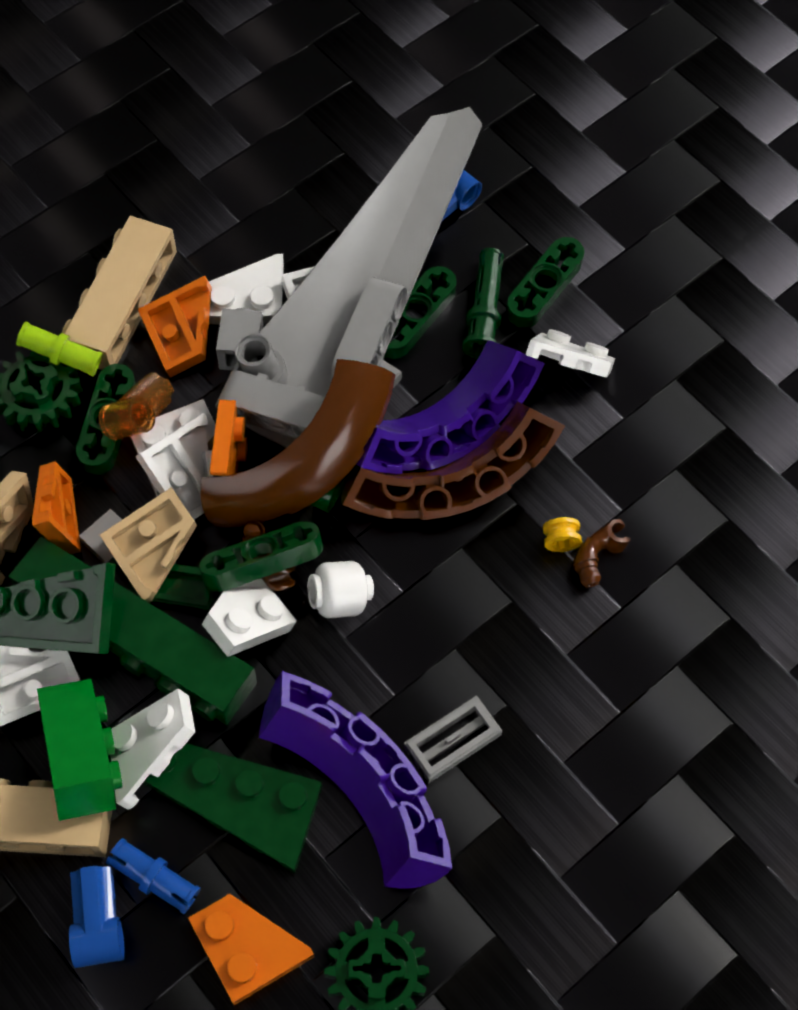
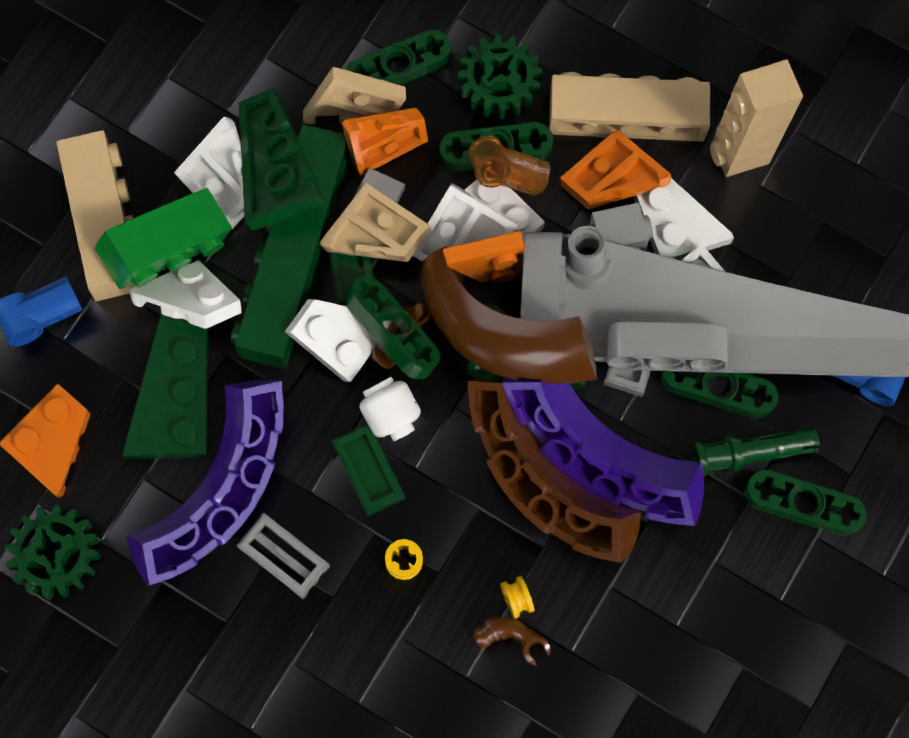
camera: 70 degrees right, 10 degrees up
lime pin [16,321,103,377] -> none
blue pin [106,838,201,915] -> none
white wing [525,329,616,378] -> none
none -> dark green tile [332,424,405,517]
none -> yellow bush [385,539,423,580]
none -> tan brick [710,60,803,177]

